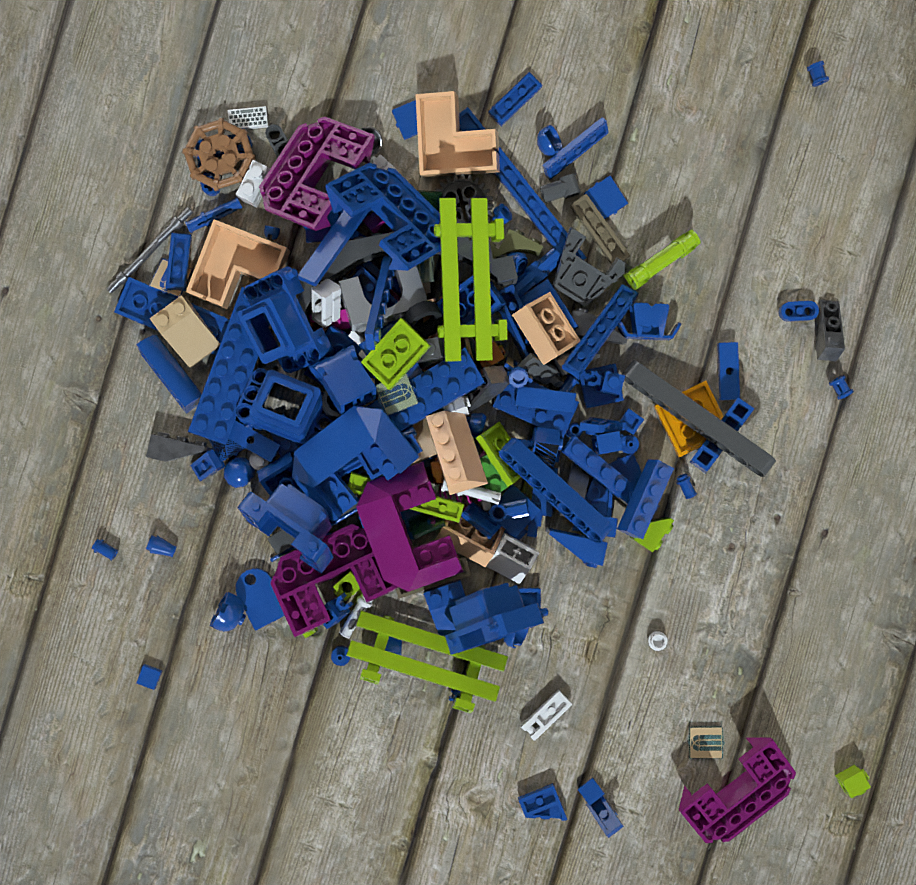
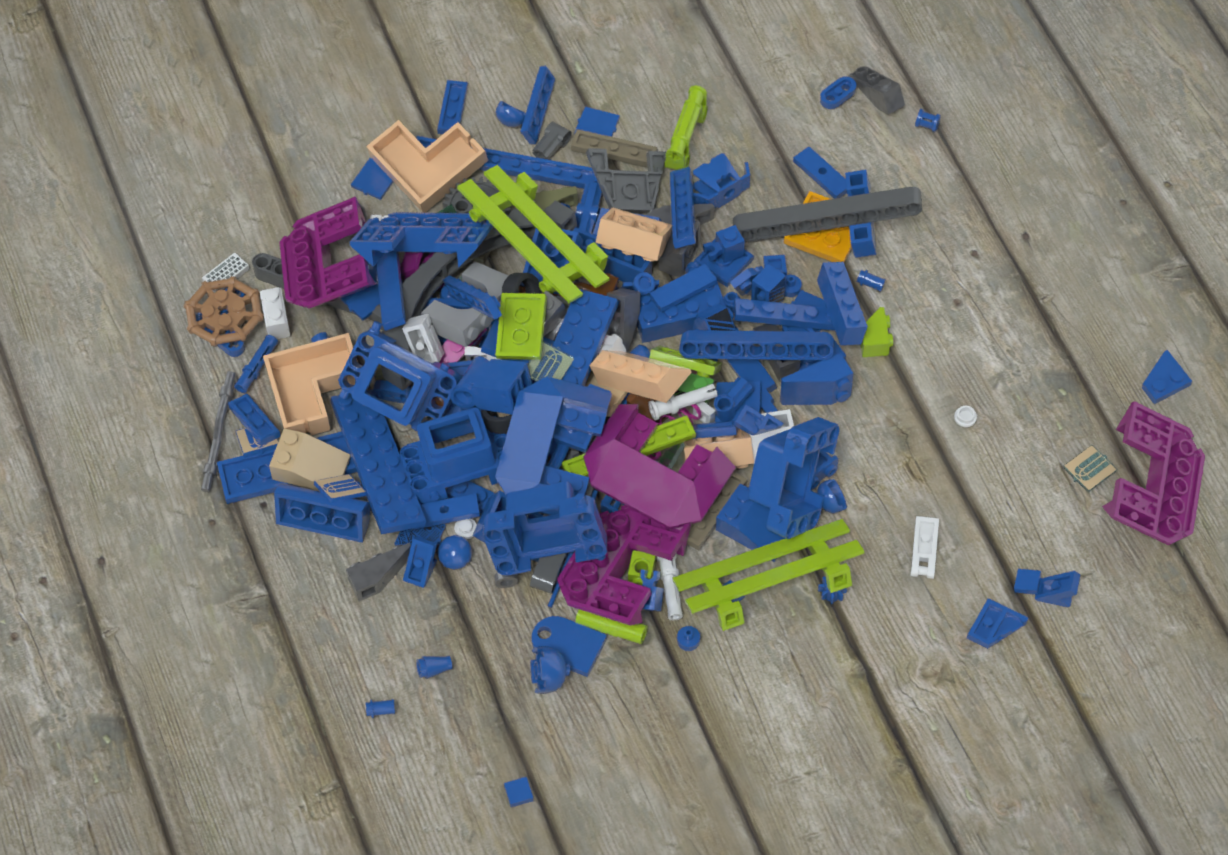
camera: 35 degrees left, 30 degrees down
dark grey hinge [517,353,564,388] -> none
none -> piece [314,474,367,503]
none -> blue slope [733,405,783,436]
none -> blue wing [1142,350,1192,404]

